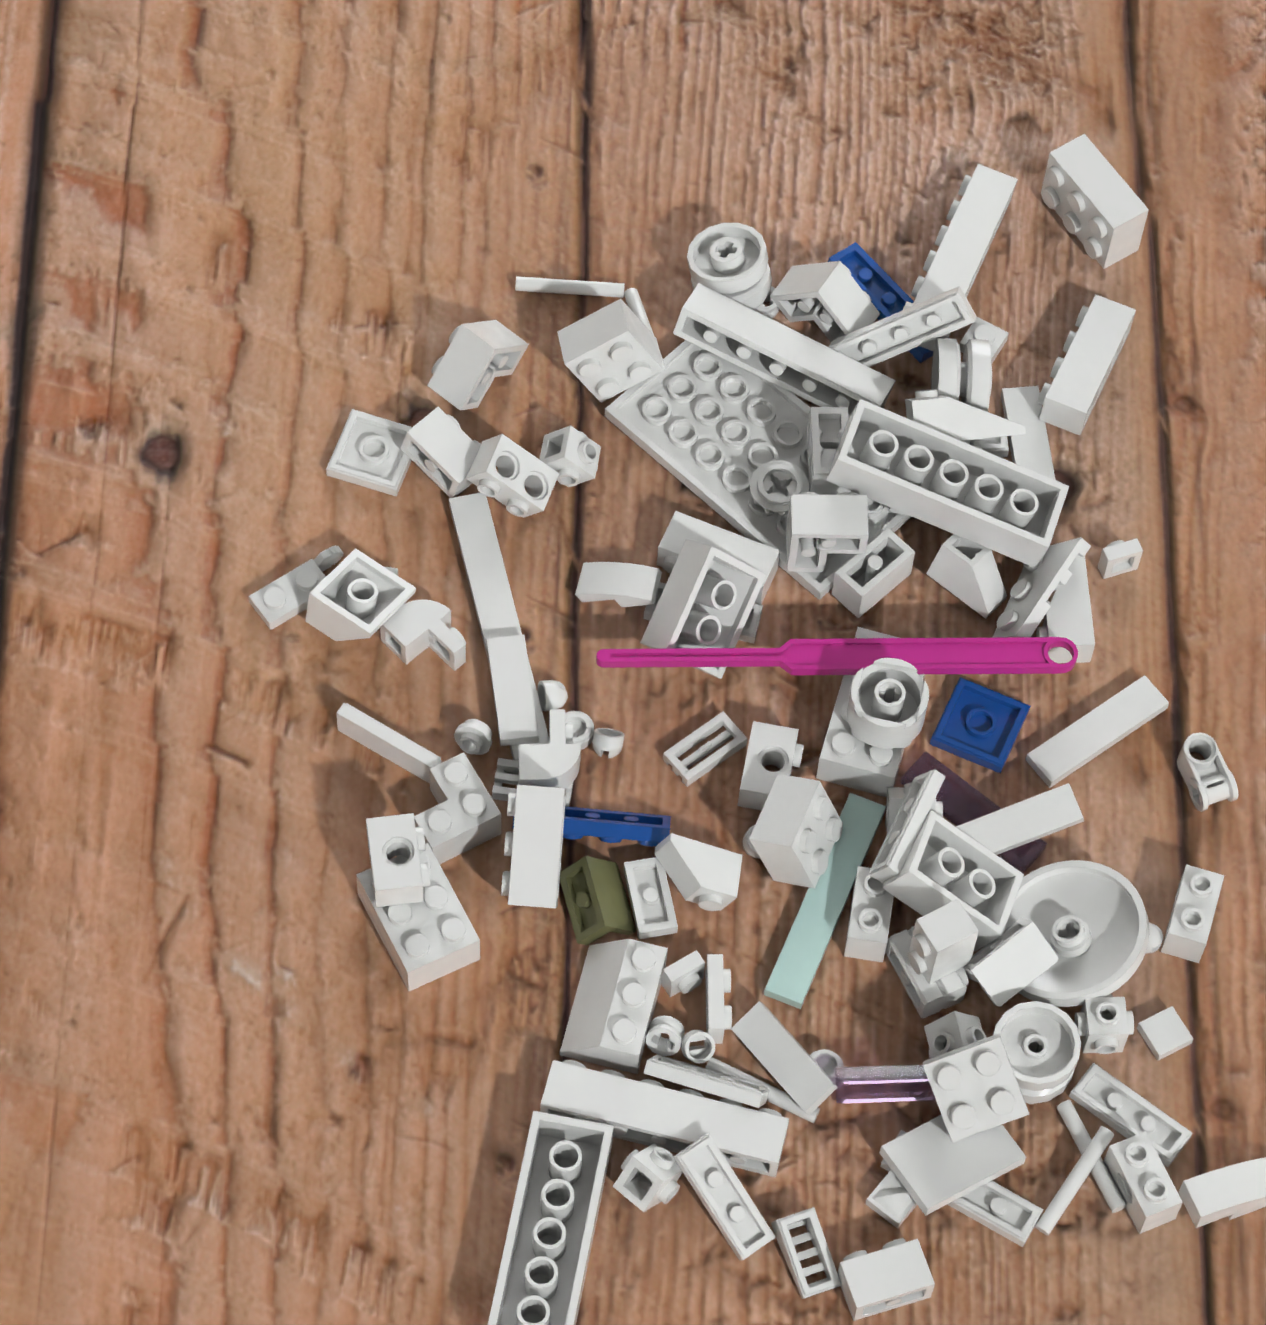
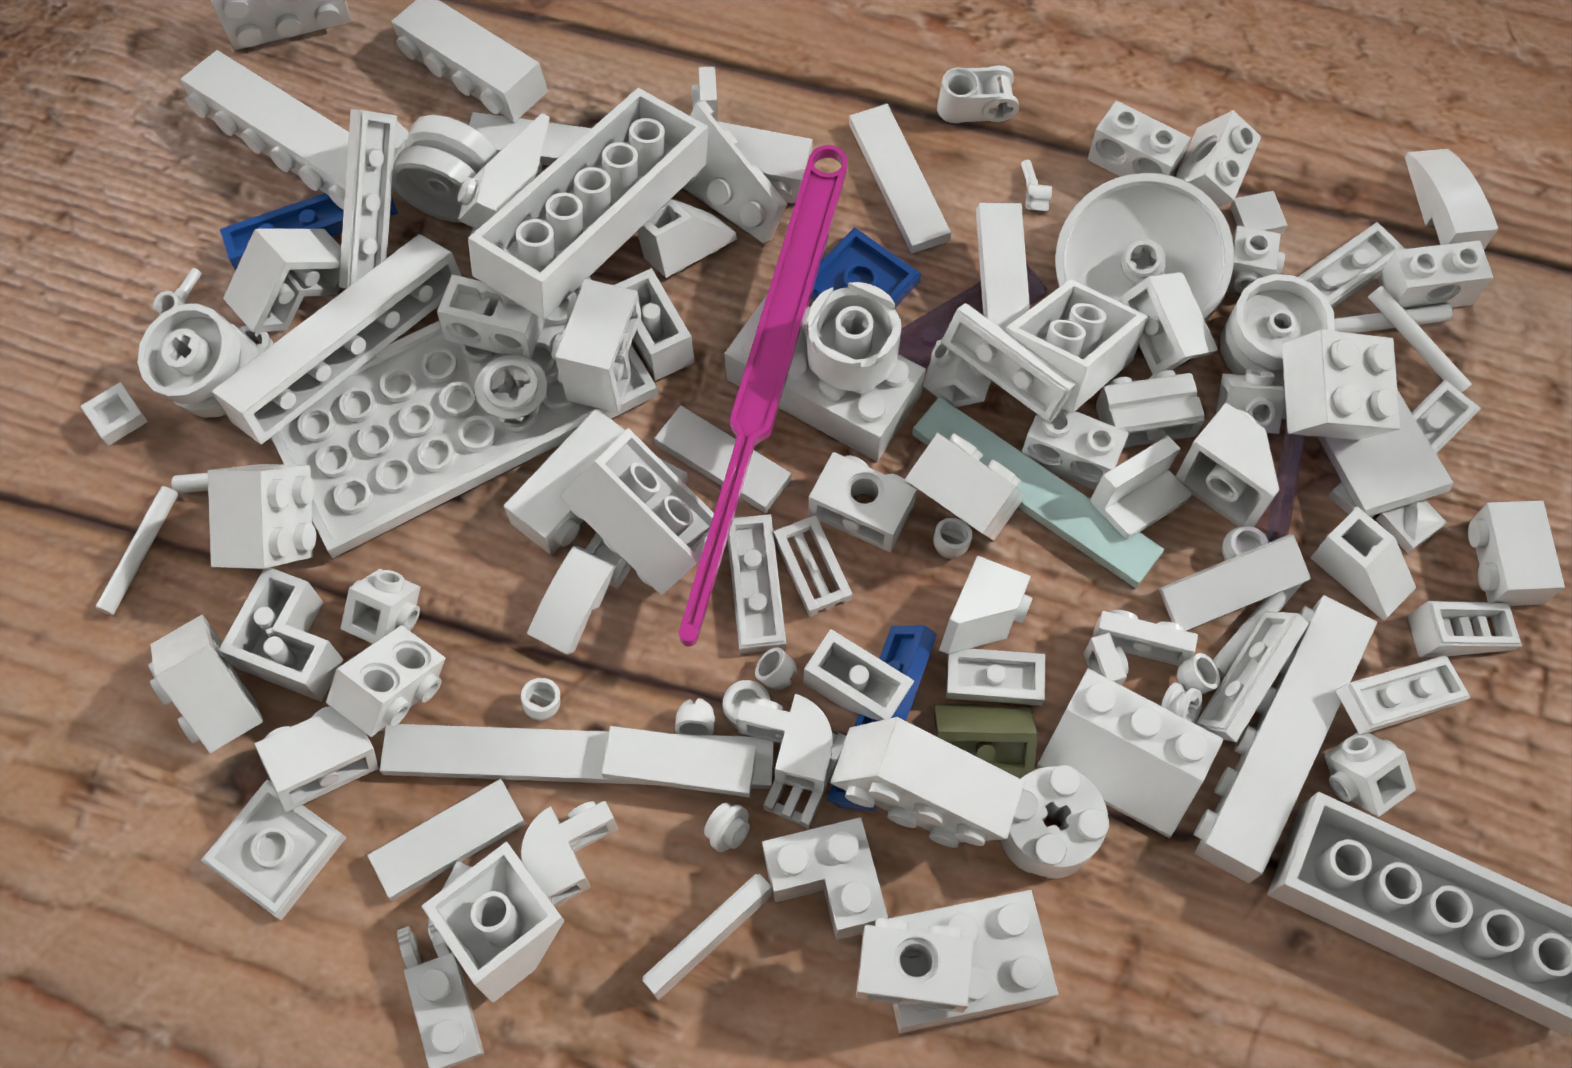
camera: 70 degrees left, 5 degrees up
white brick [908,898,979,984] -> none
none -> white plate [81,382,148,446]
none -> white hand [153,268,202,315]
none -> white brick [218,567,344,702]
none -> white tile [367,779,526,901]
none -> white hinge [521,678,560,721]
none -> white tile [654,405,791,514]
none -> white tile [728,514,786,654]
none -> white slope [803,629,914,721]
none -> white brick [1001,765,1109,879]
none -> white hand [1021,160,1052,211]
none -> white panel [1090,436,1192,539]
none -> white brick [1175,110,1261,207]
none -> white slope [1176,403,1279,527]
none -> white slope [1311,506,1416,621]

